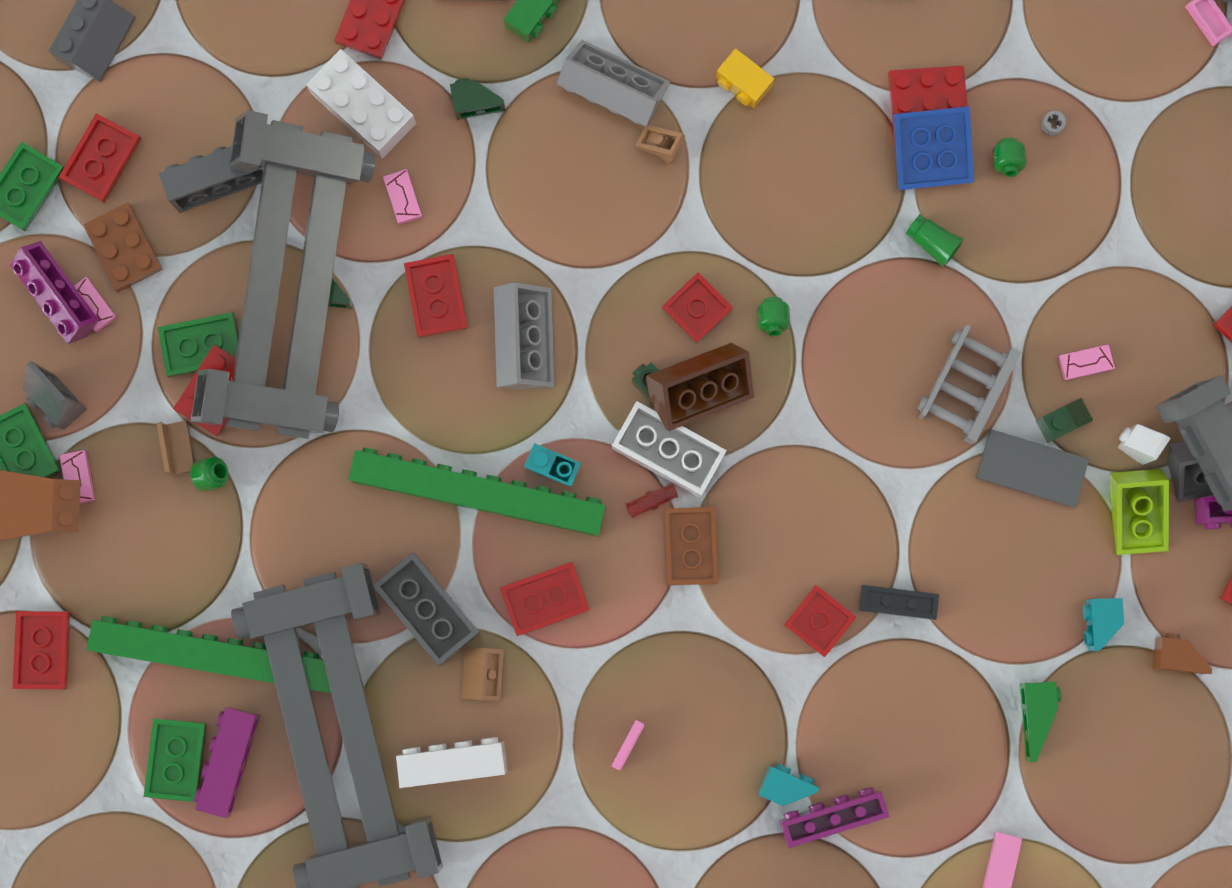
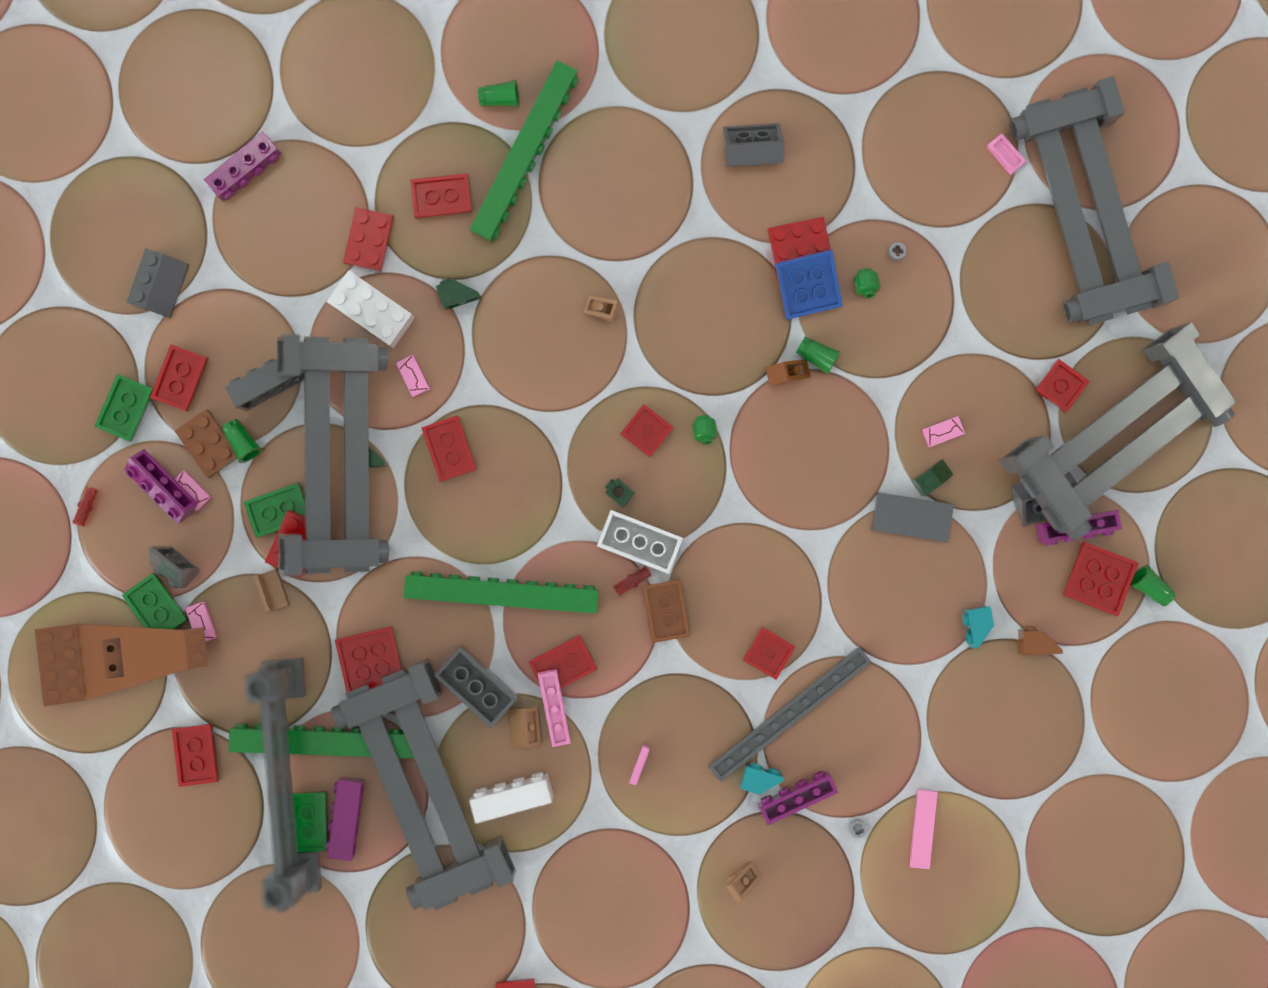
camera: 10 degrees left, 5 degrees up
green head [190,456,229,492] -> none
light grey slope [494,282,555,389] -> none
teal slope [524,443,581,487] -> none
light grey slope [557,40,670,126] -> none
reddish brown slope [646,343,754,431] -> none
yellow brick [716,48,774,108] -> none
black plate [858,585,939,620] -> none
light grey fence [917,324,1021,445] -> none
green slope [1020,682,1061,762] -> none
lime slope [1110,469,1169,555] -> none
white slope [1117,424,1171,465] -> none
none -> green plant [222,419,263,463]
none -> dark grey fence [246,657,322,913]
none -> red plate [335,626,402,692]
none -> bright pink tile [538,669,571,747]
none -> dark grey plate [708,646,871,782]
none -> dark orange slope [766,359,811,386]
none -> light grey bush [849,819,867,838]

